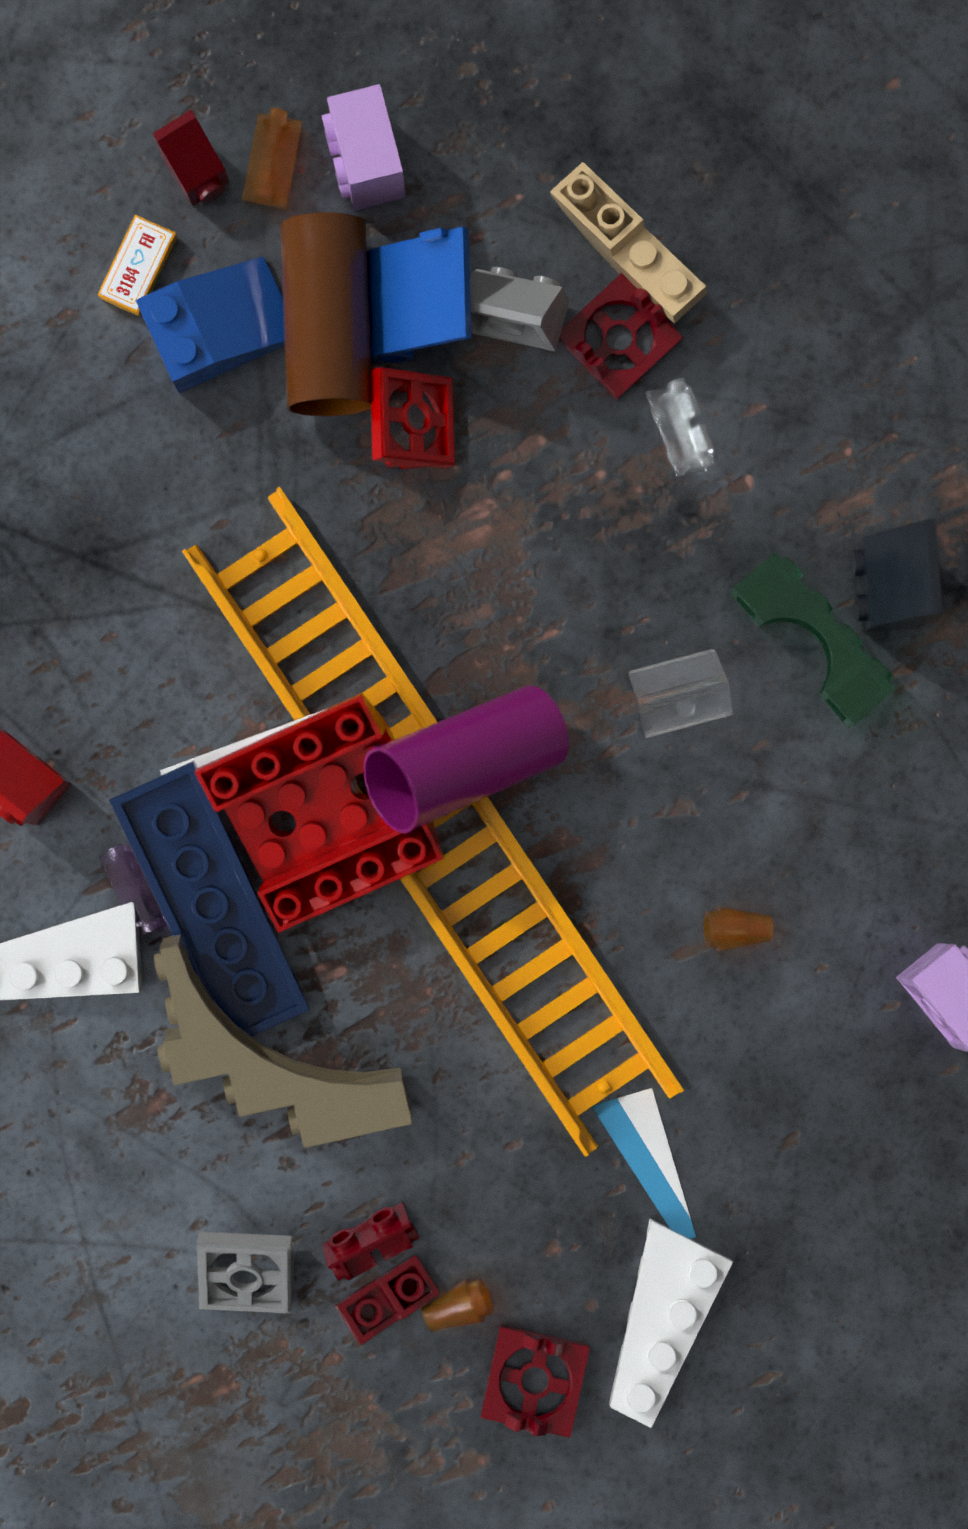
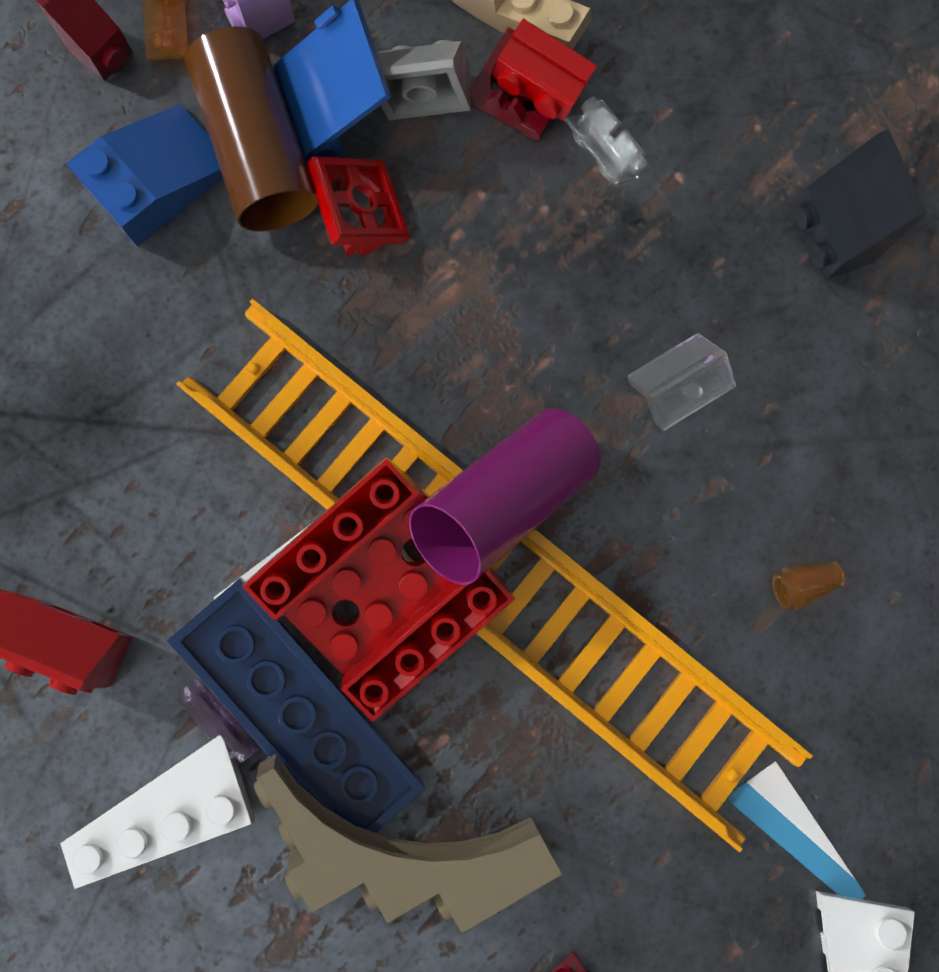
camera: 20 degrees left, 5 degrees down
white tile [97,215,177,317] -> none
clear green arch [729,552,895,728] -> none
none -> red brick [492,18,597,121]

